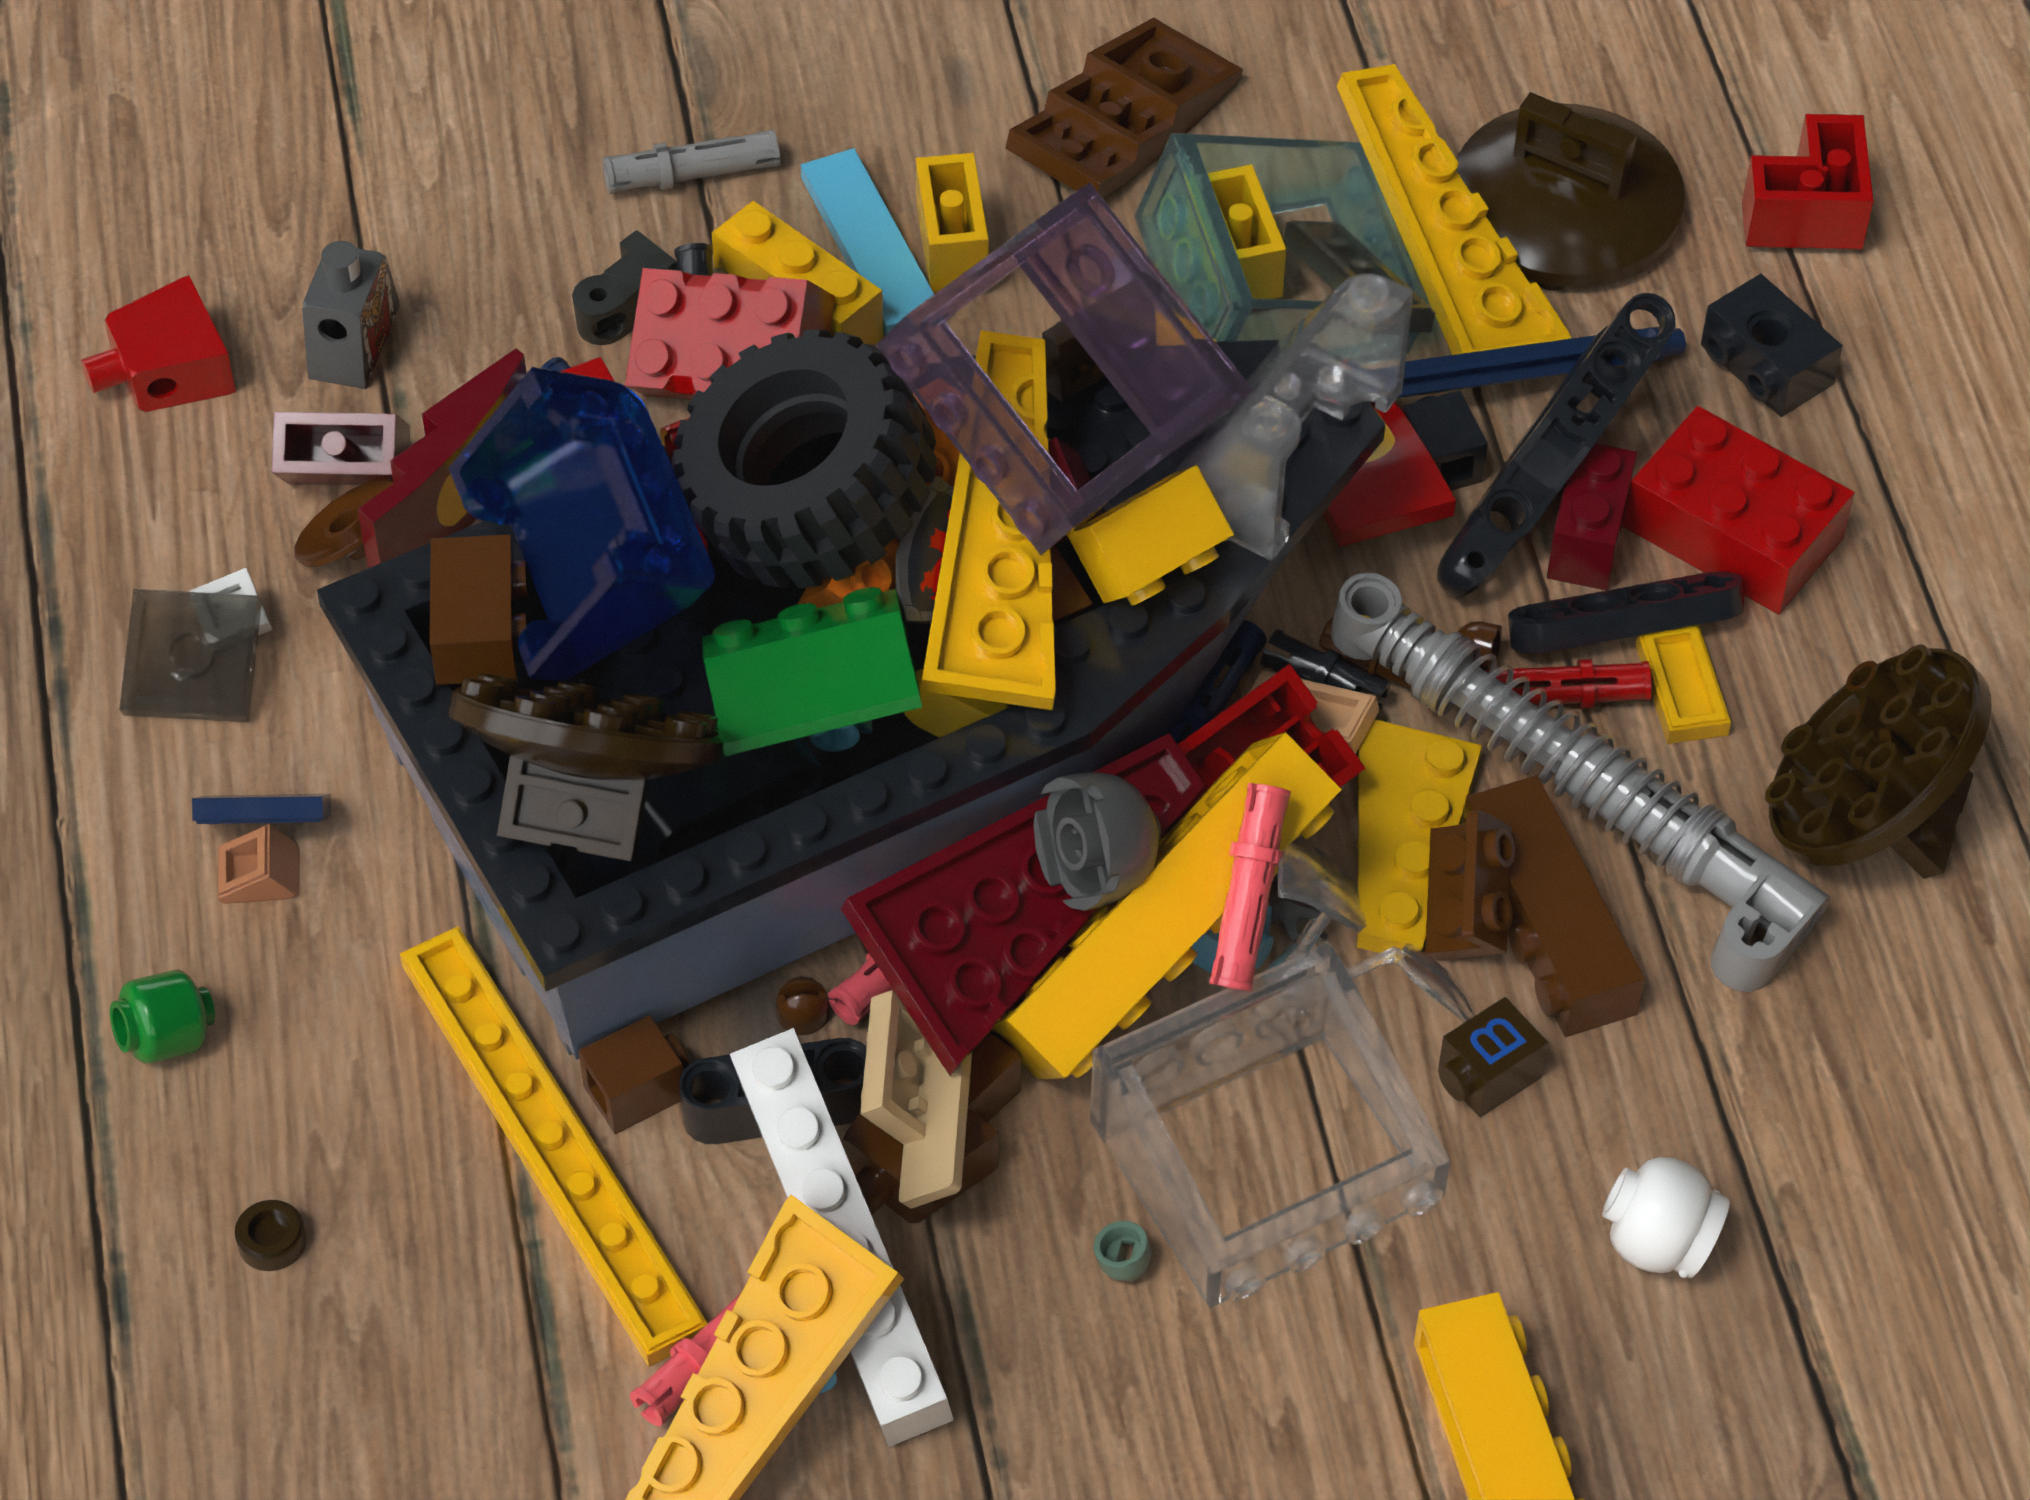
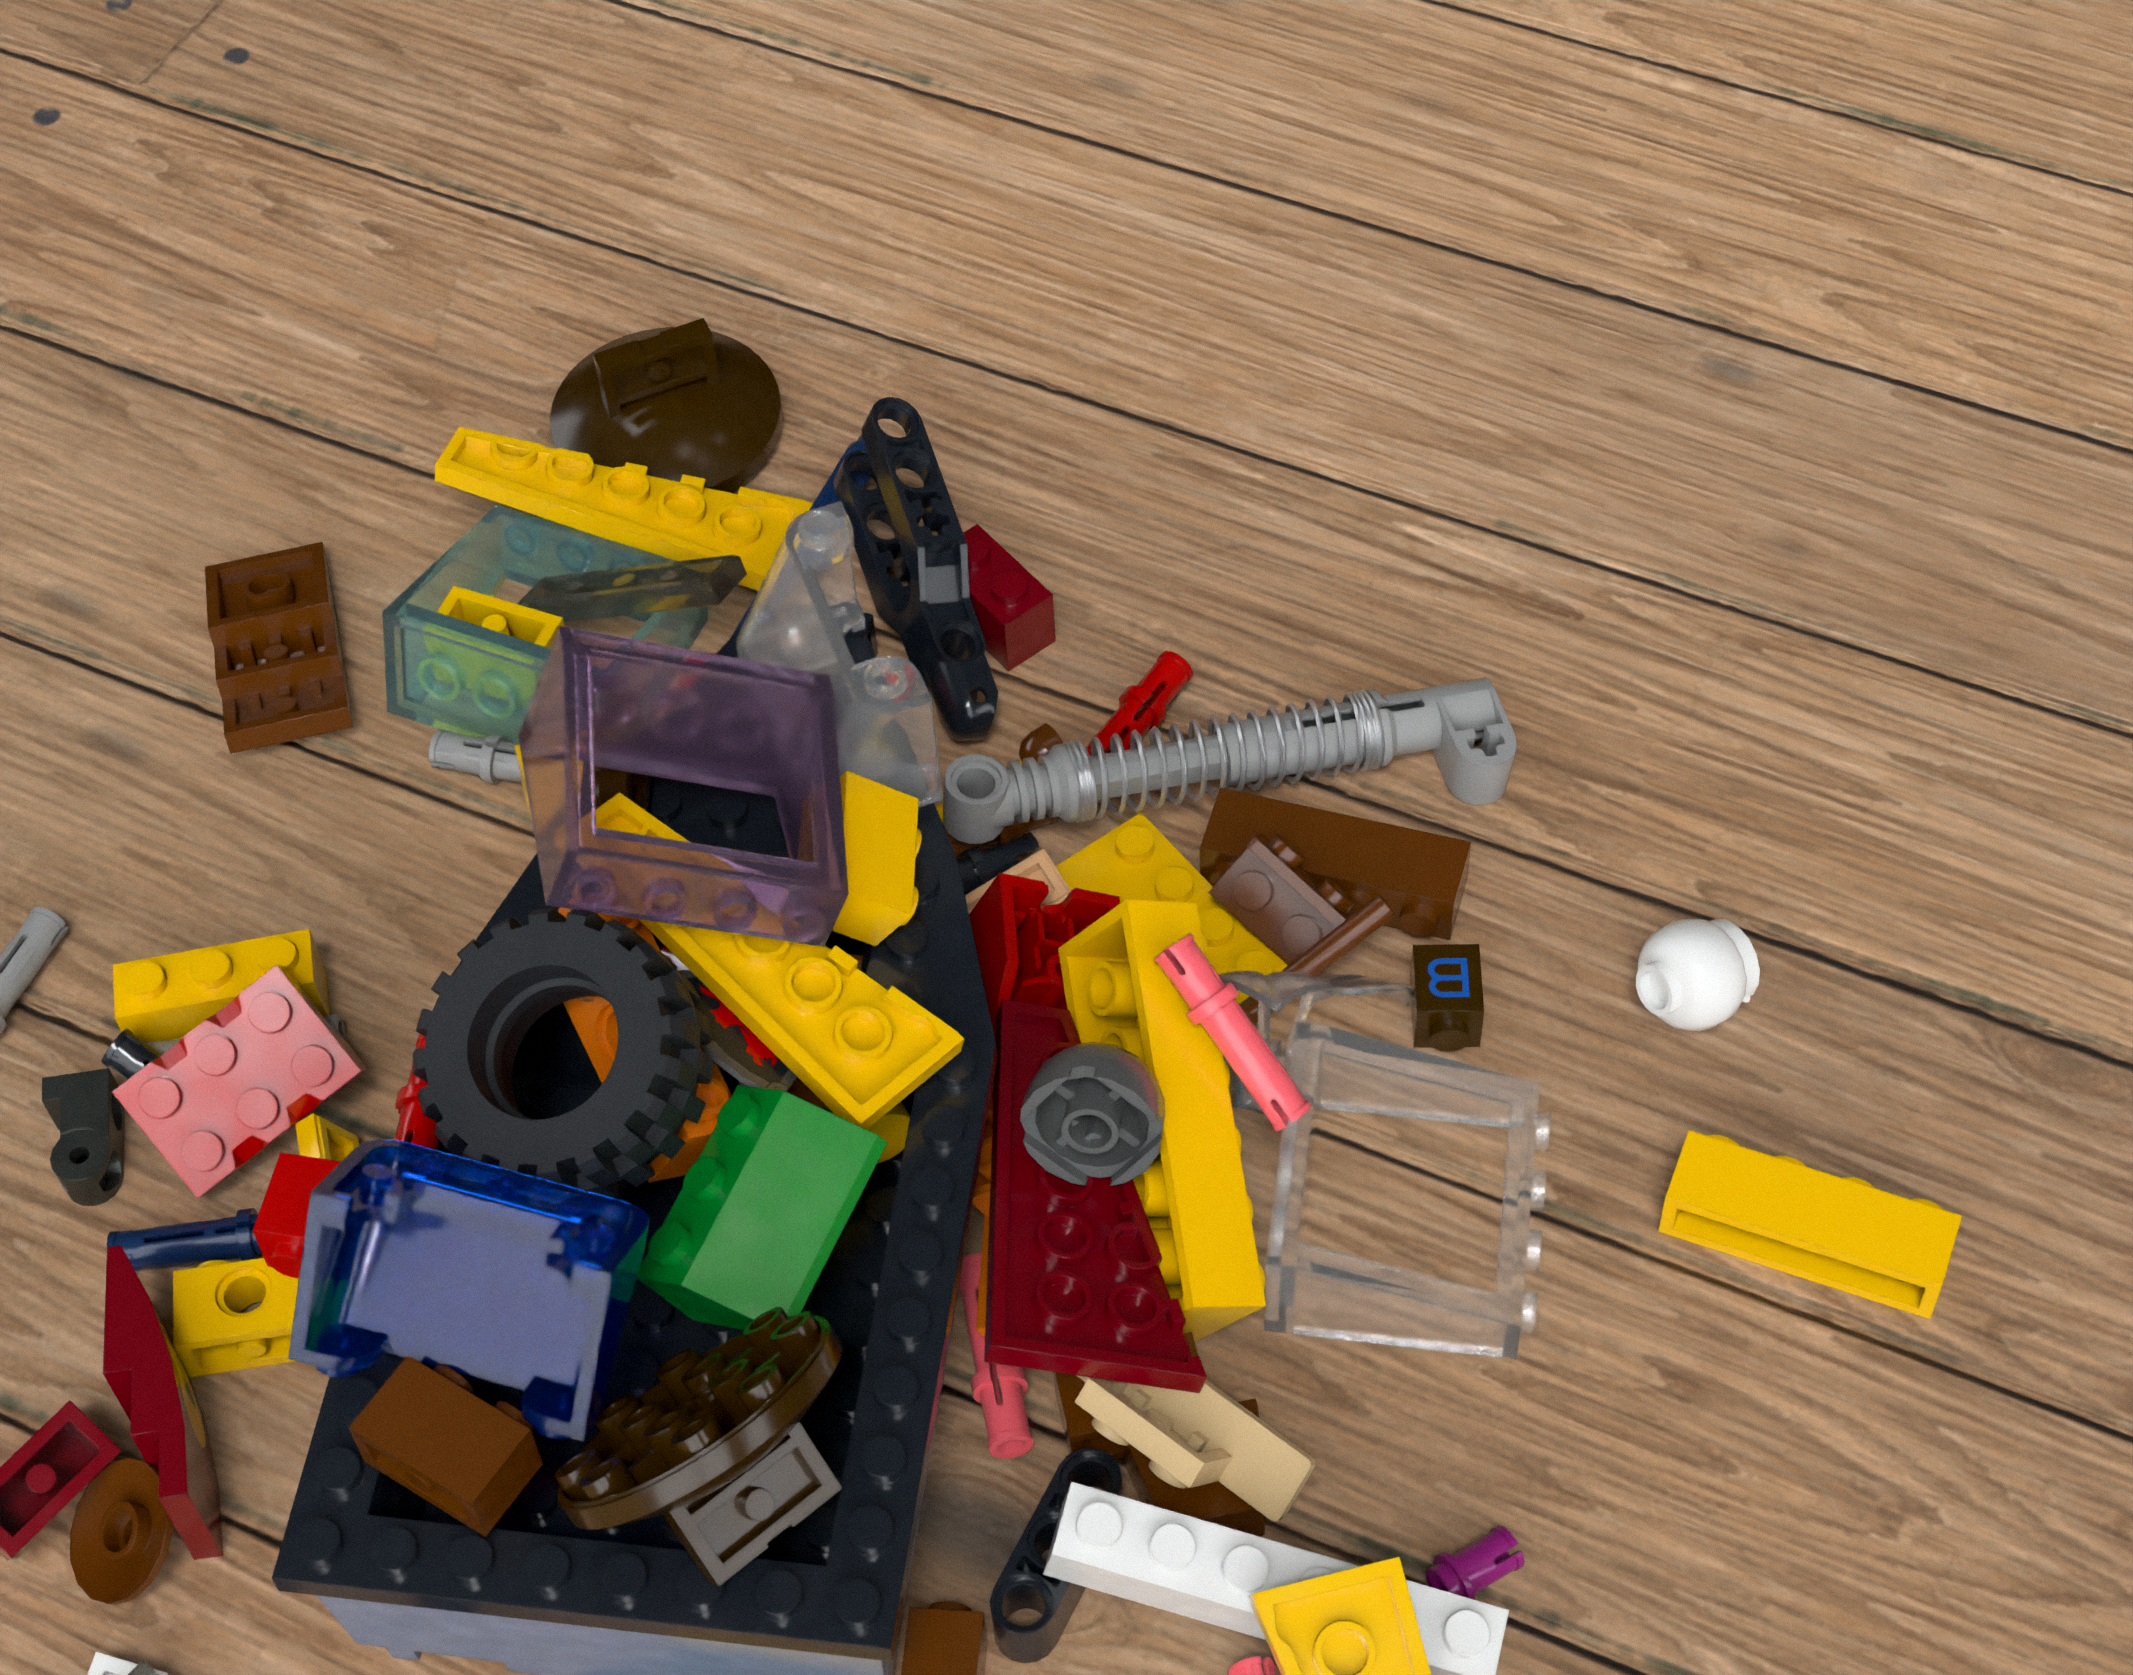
camera: 50 degrees left, 0 degrees up
reddish brown hinge [776,976,829,1035] -> none
medium azure tile [800,148,942,340] -> none
yellow brick [915,152,989,292] -> none
sand green hinge [1093,1221,1152,1282] -> none
black beam [1508,571,1745,654] -> none
red brick [1623,405,1855,615] -> none
yellow tile [1635,625,1731,744] -> none
black brick [1700,273,1843,417] -> none
red brick [1742,114,1874,249] -> none
dark brown bracket [1765,644,1992,879] -> none
none -> reddish brown bar [1239,894,1396,1026]
none -> magenta pin [1426,1525,1525,1600]

